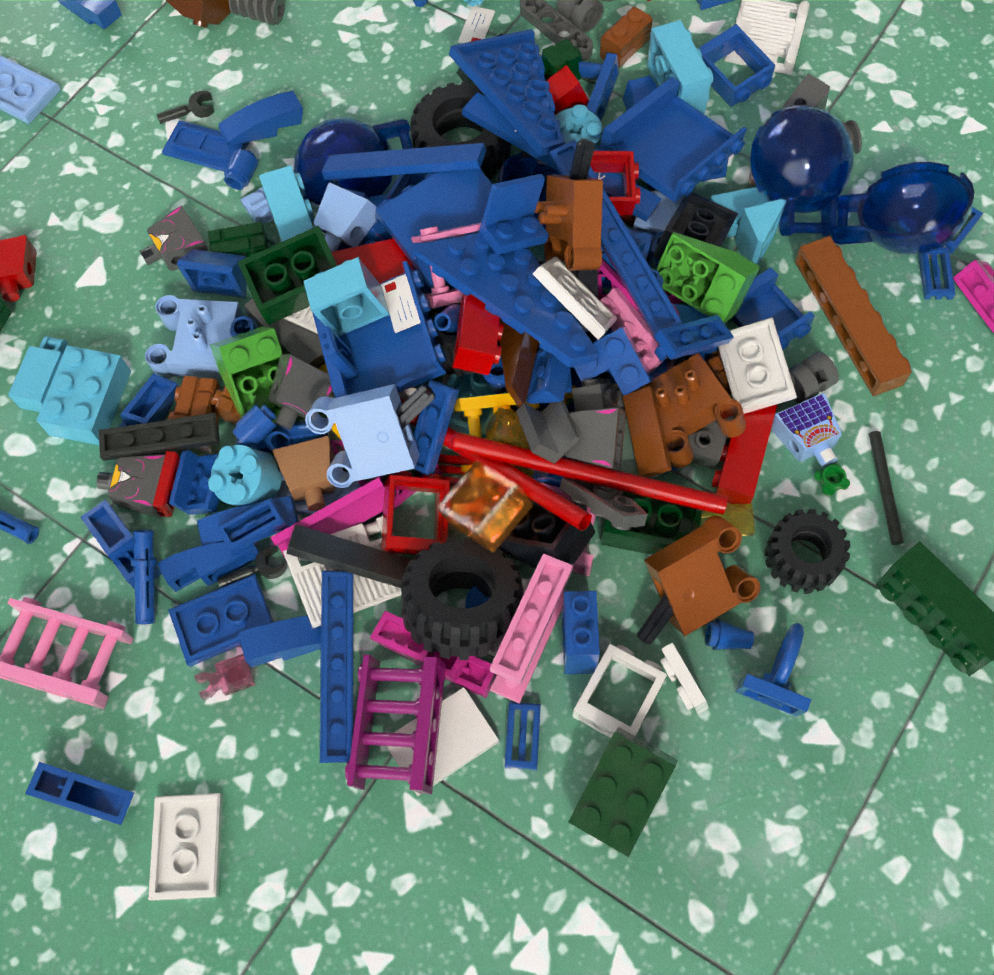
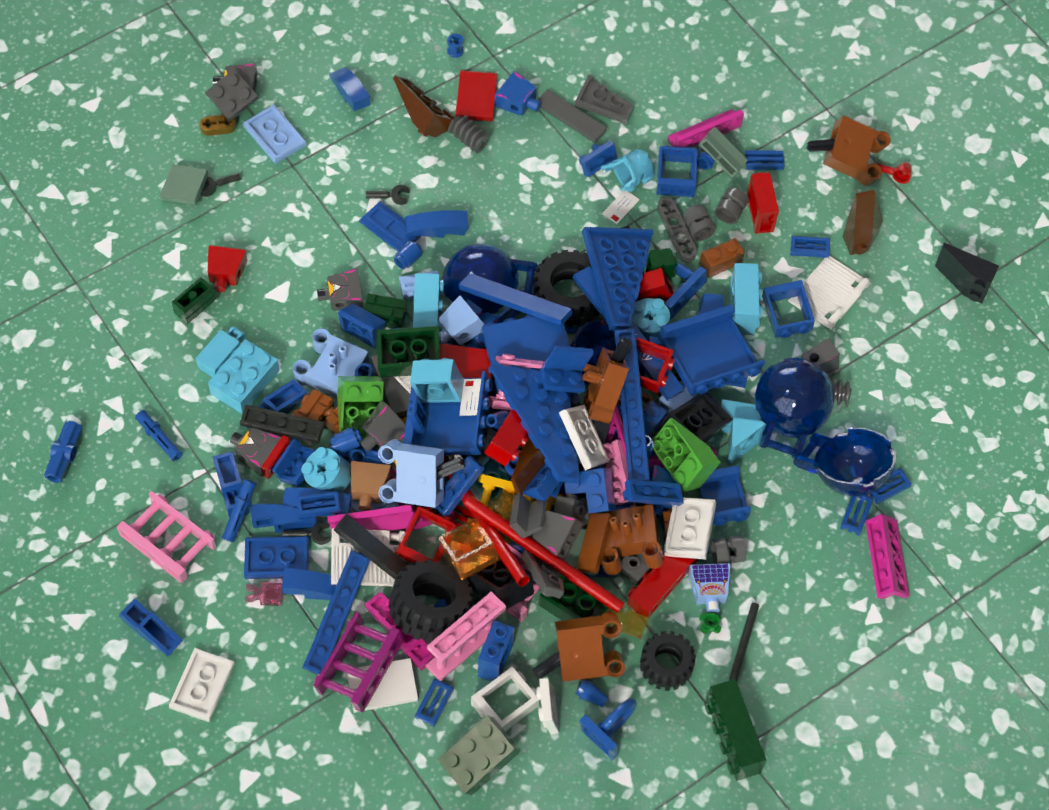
camera: 15 degrees right, 5 degrees down
dark orange brick [795,236,912,397] -> none

